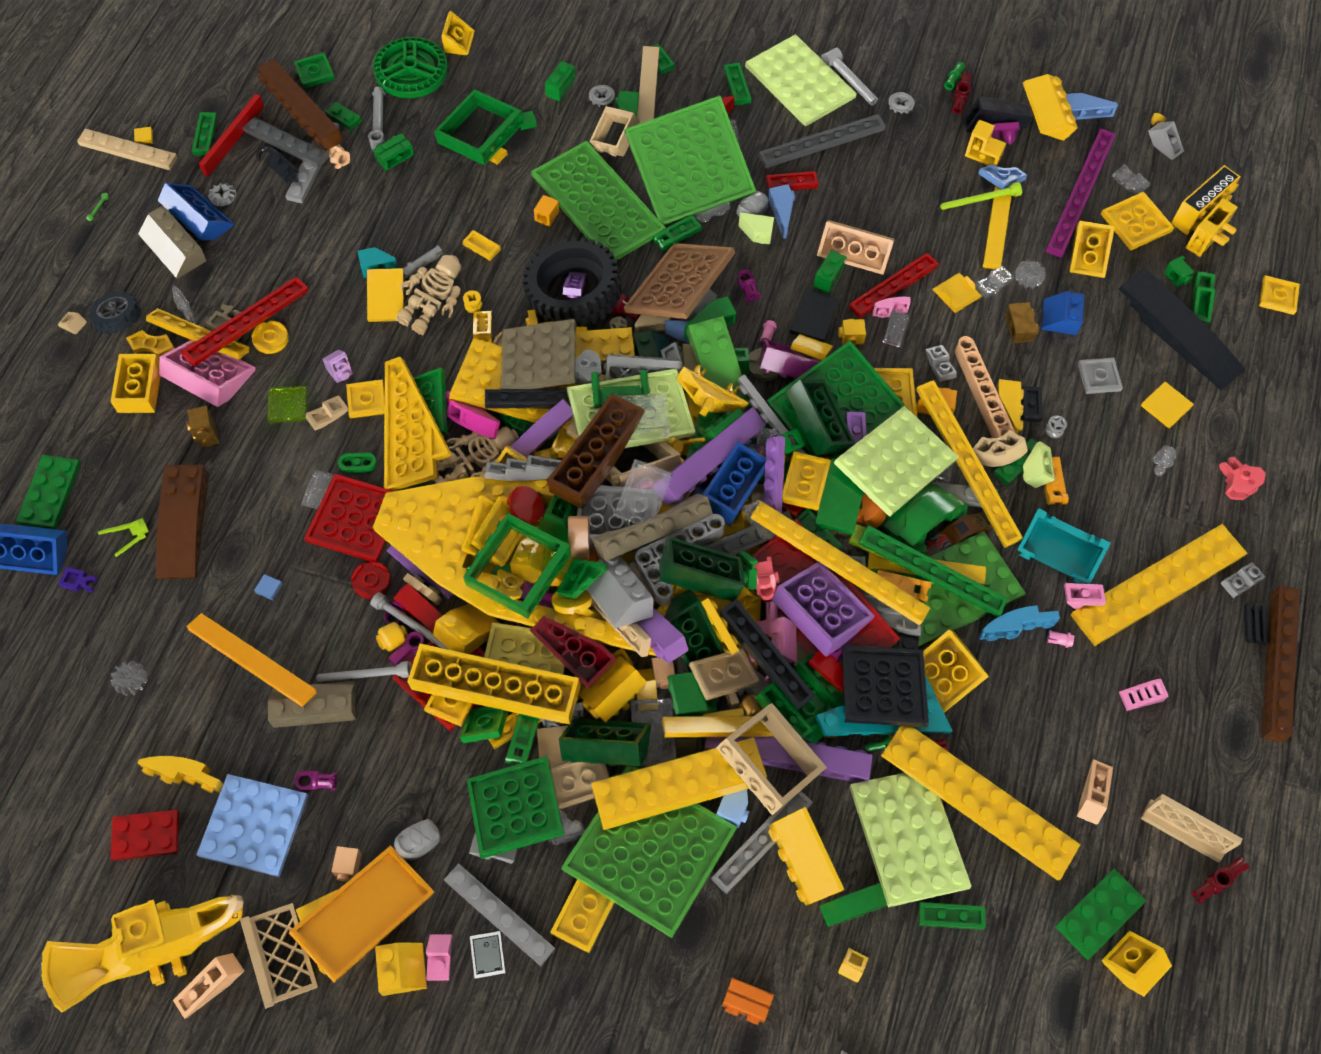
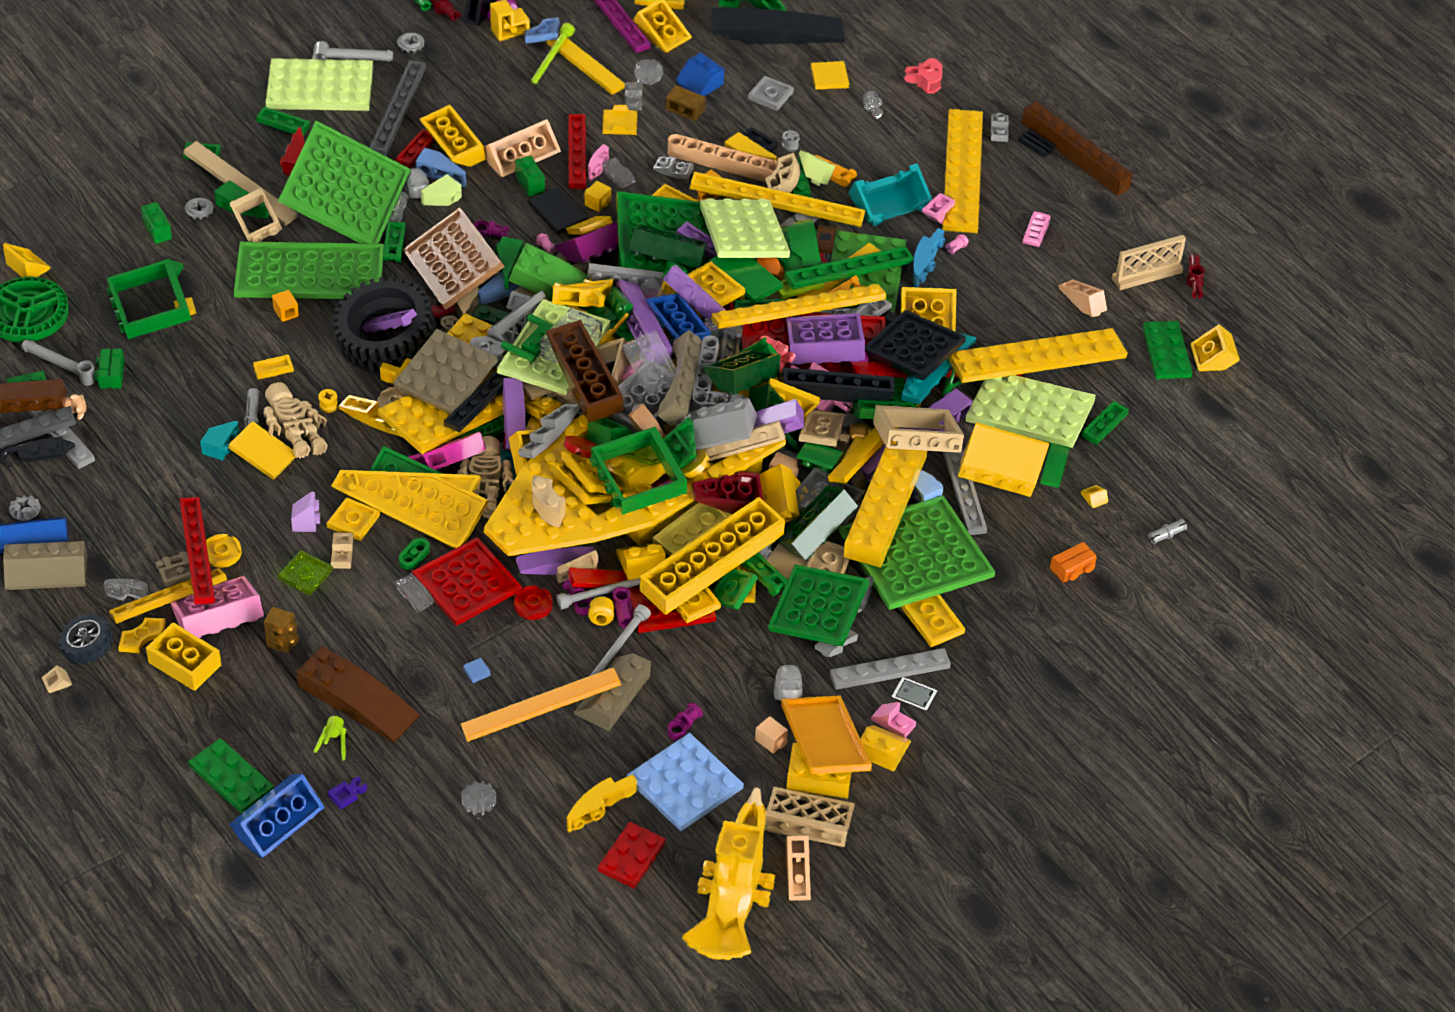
camera: 55 degrees left, 15 degrees down
none -> yellow slope [420,105,486,167]
none -> tan brick [532,475,565,527]

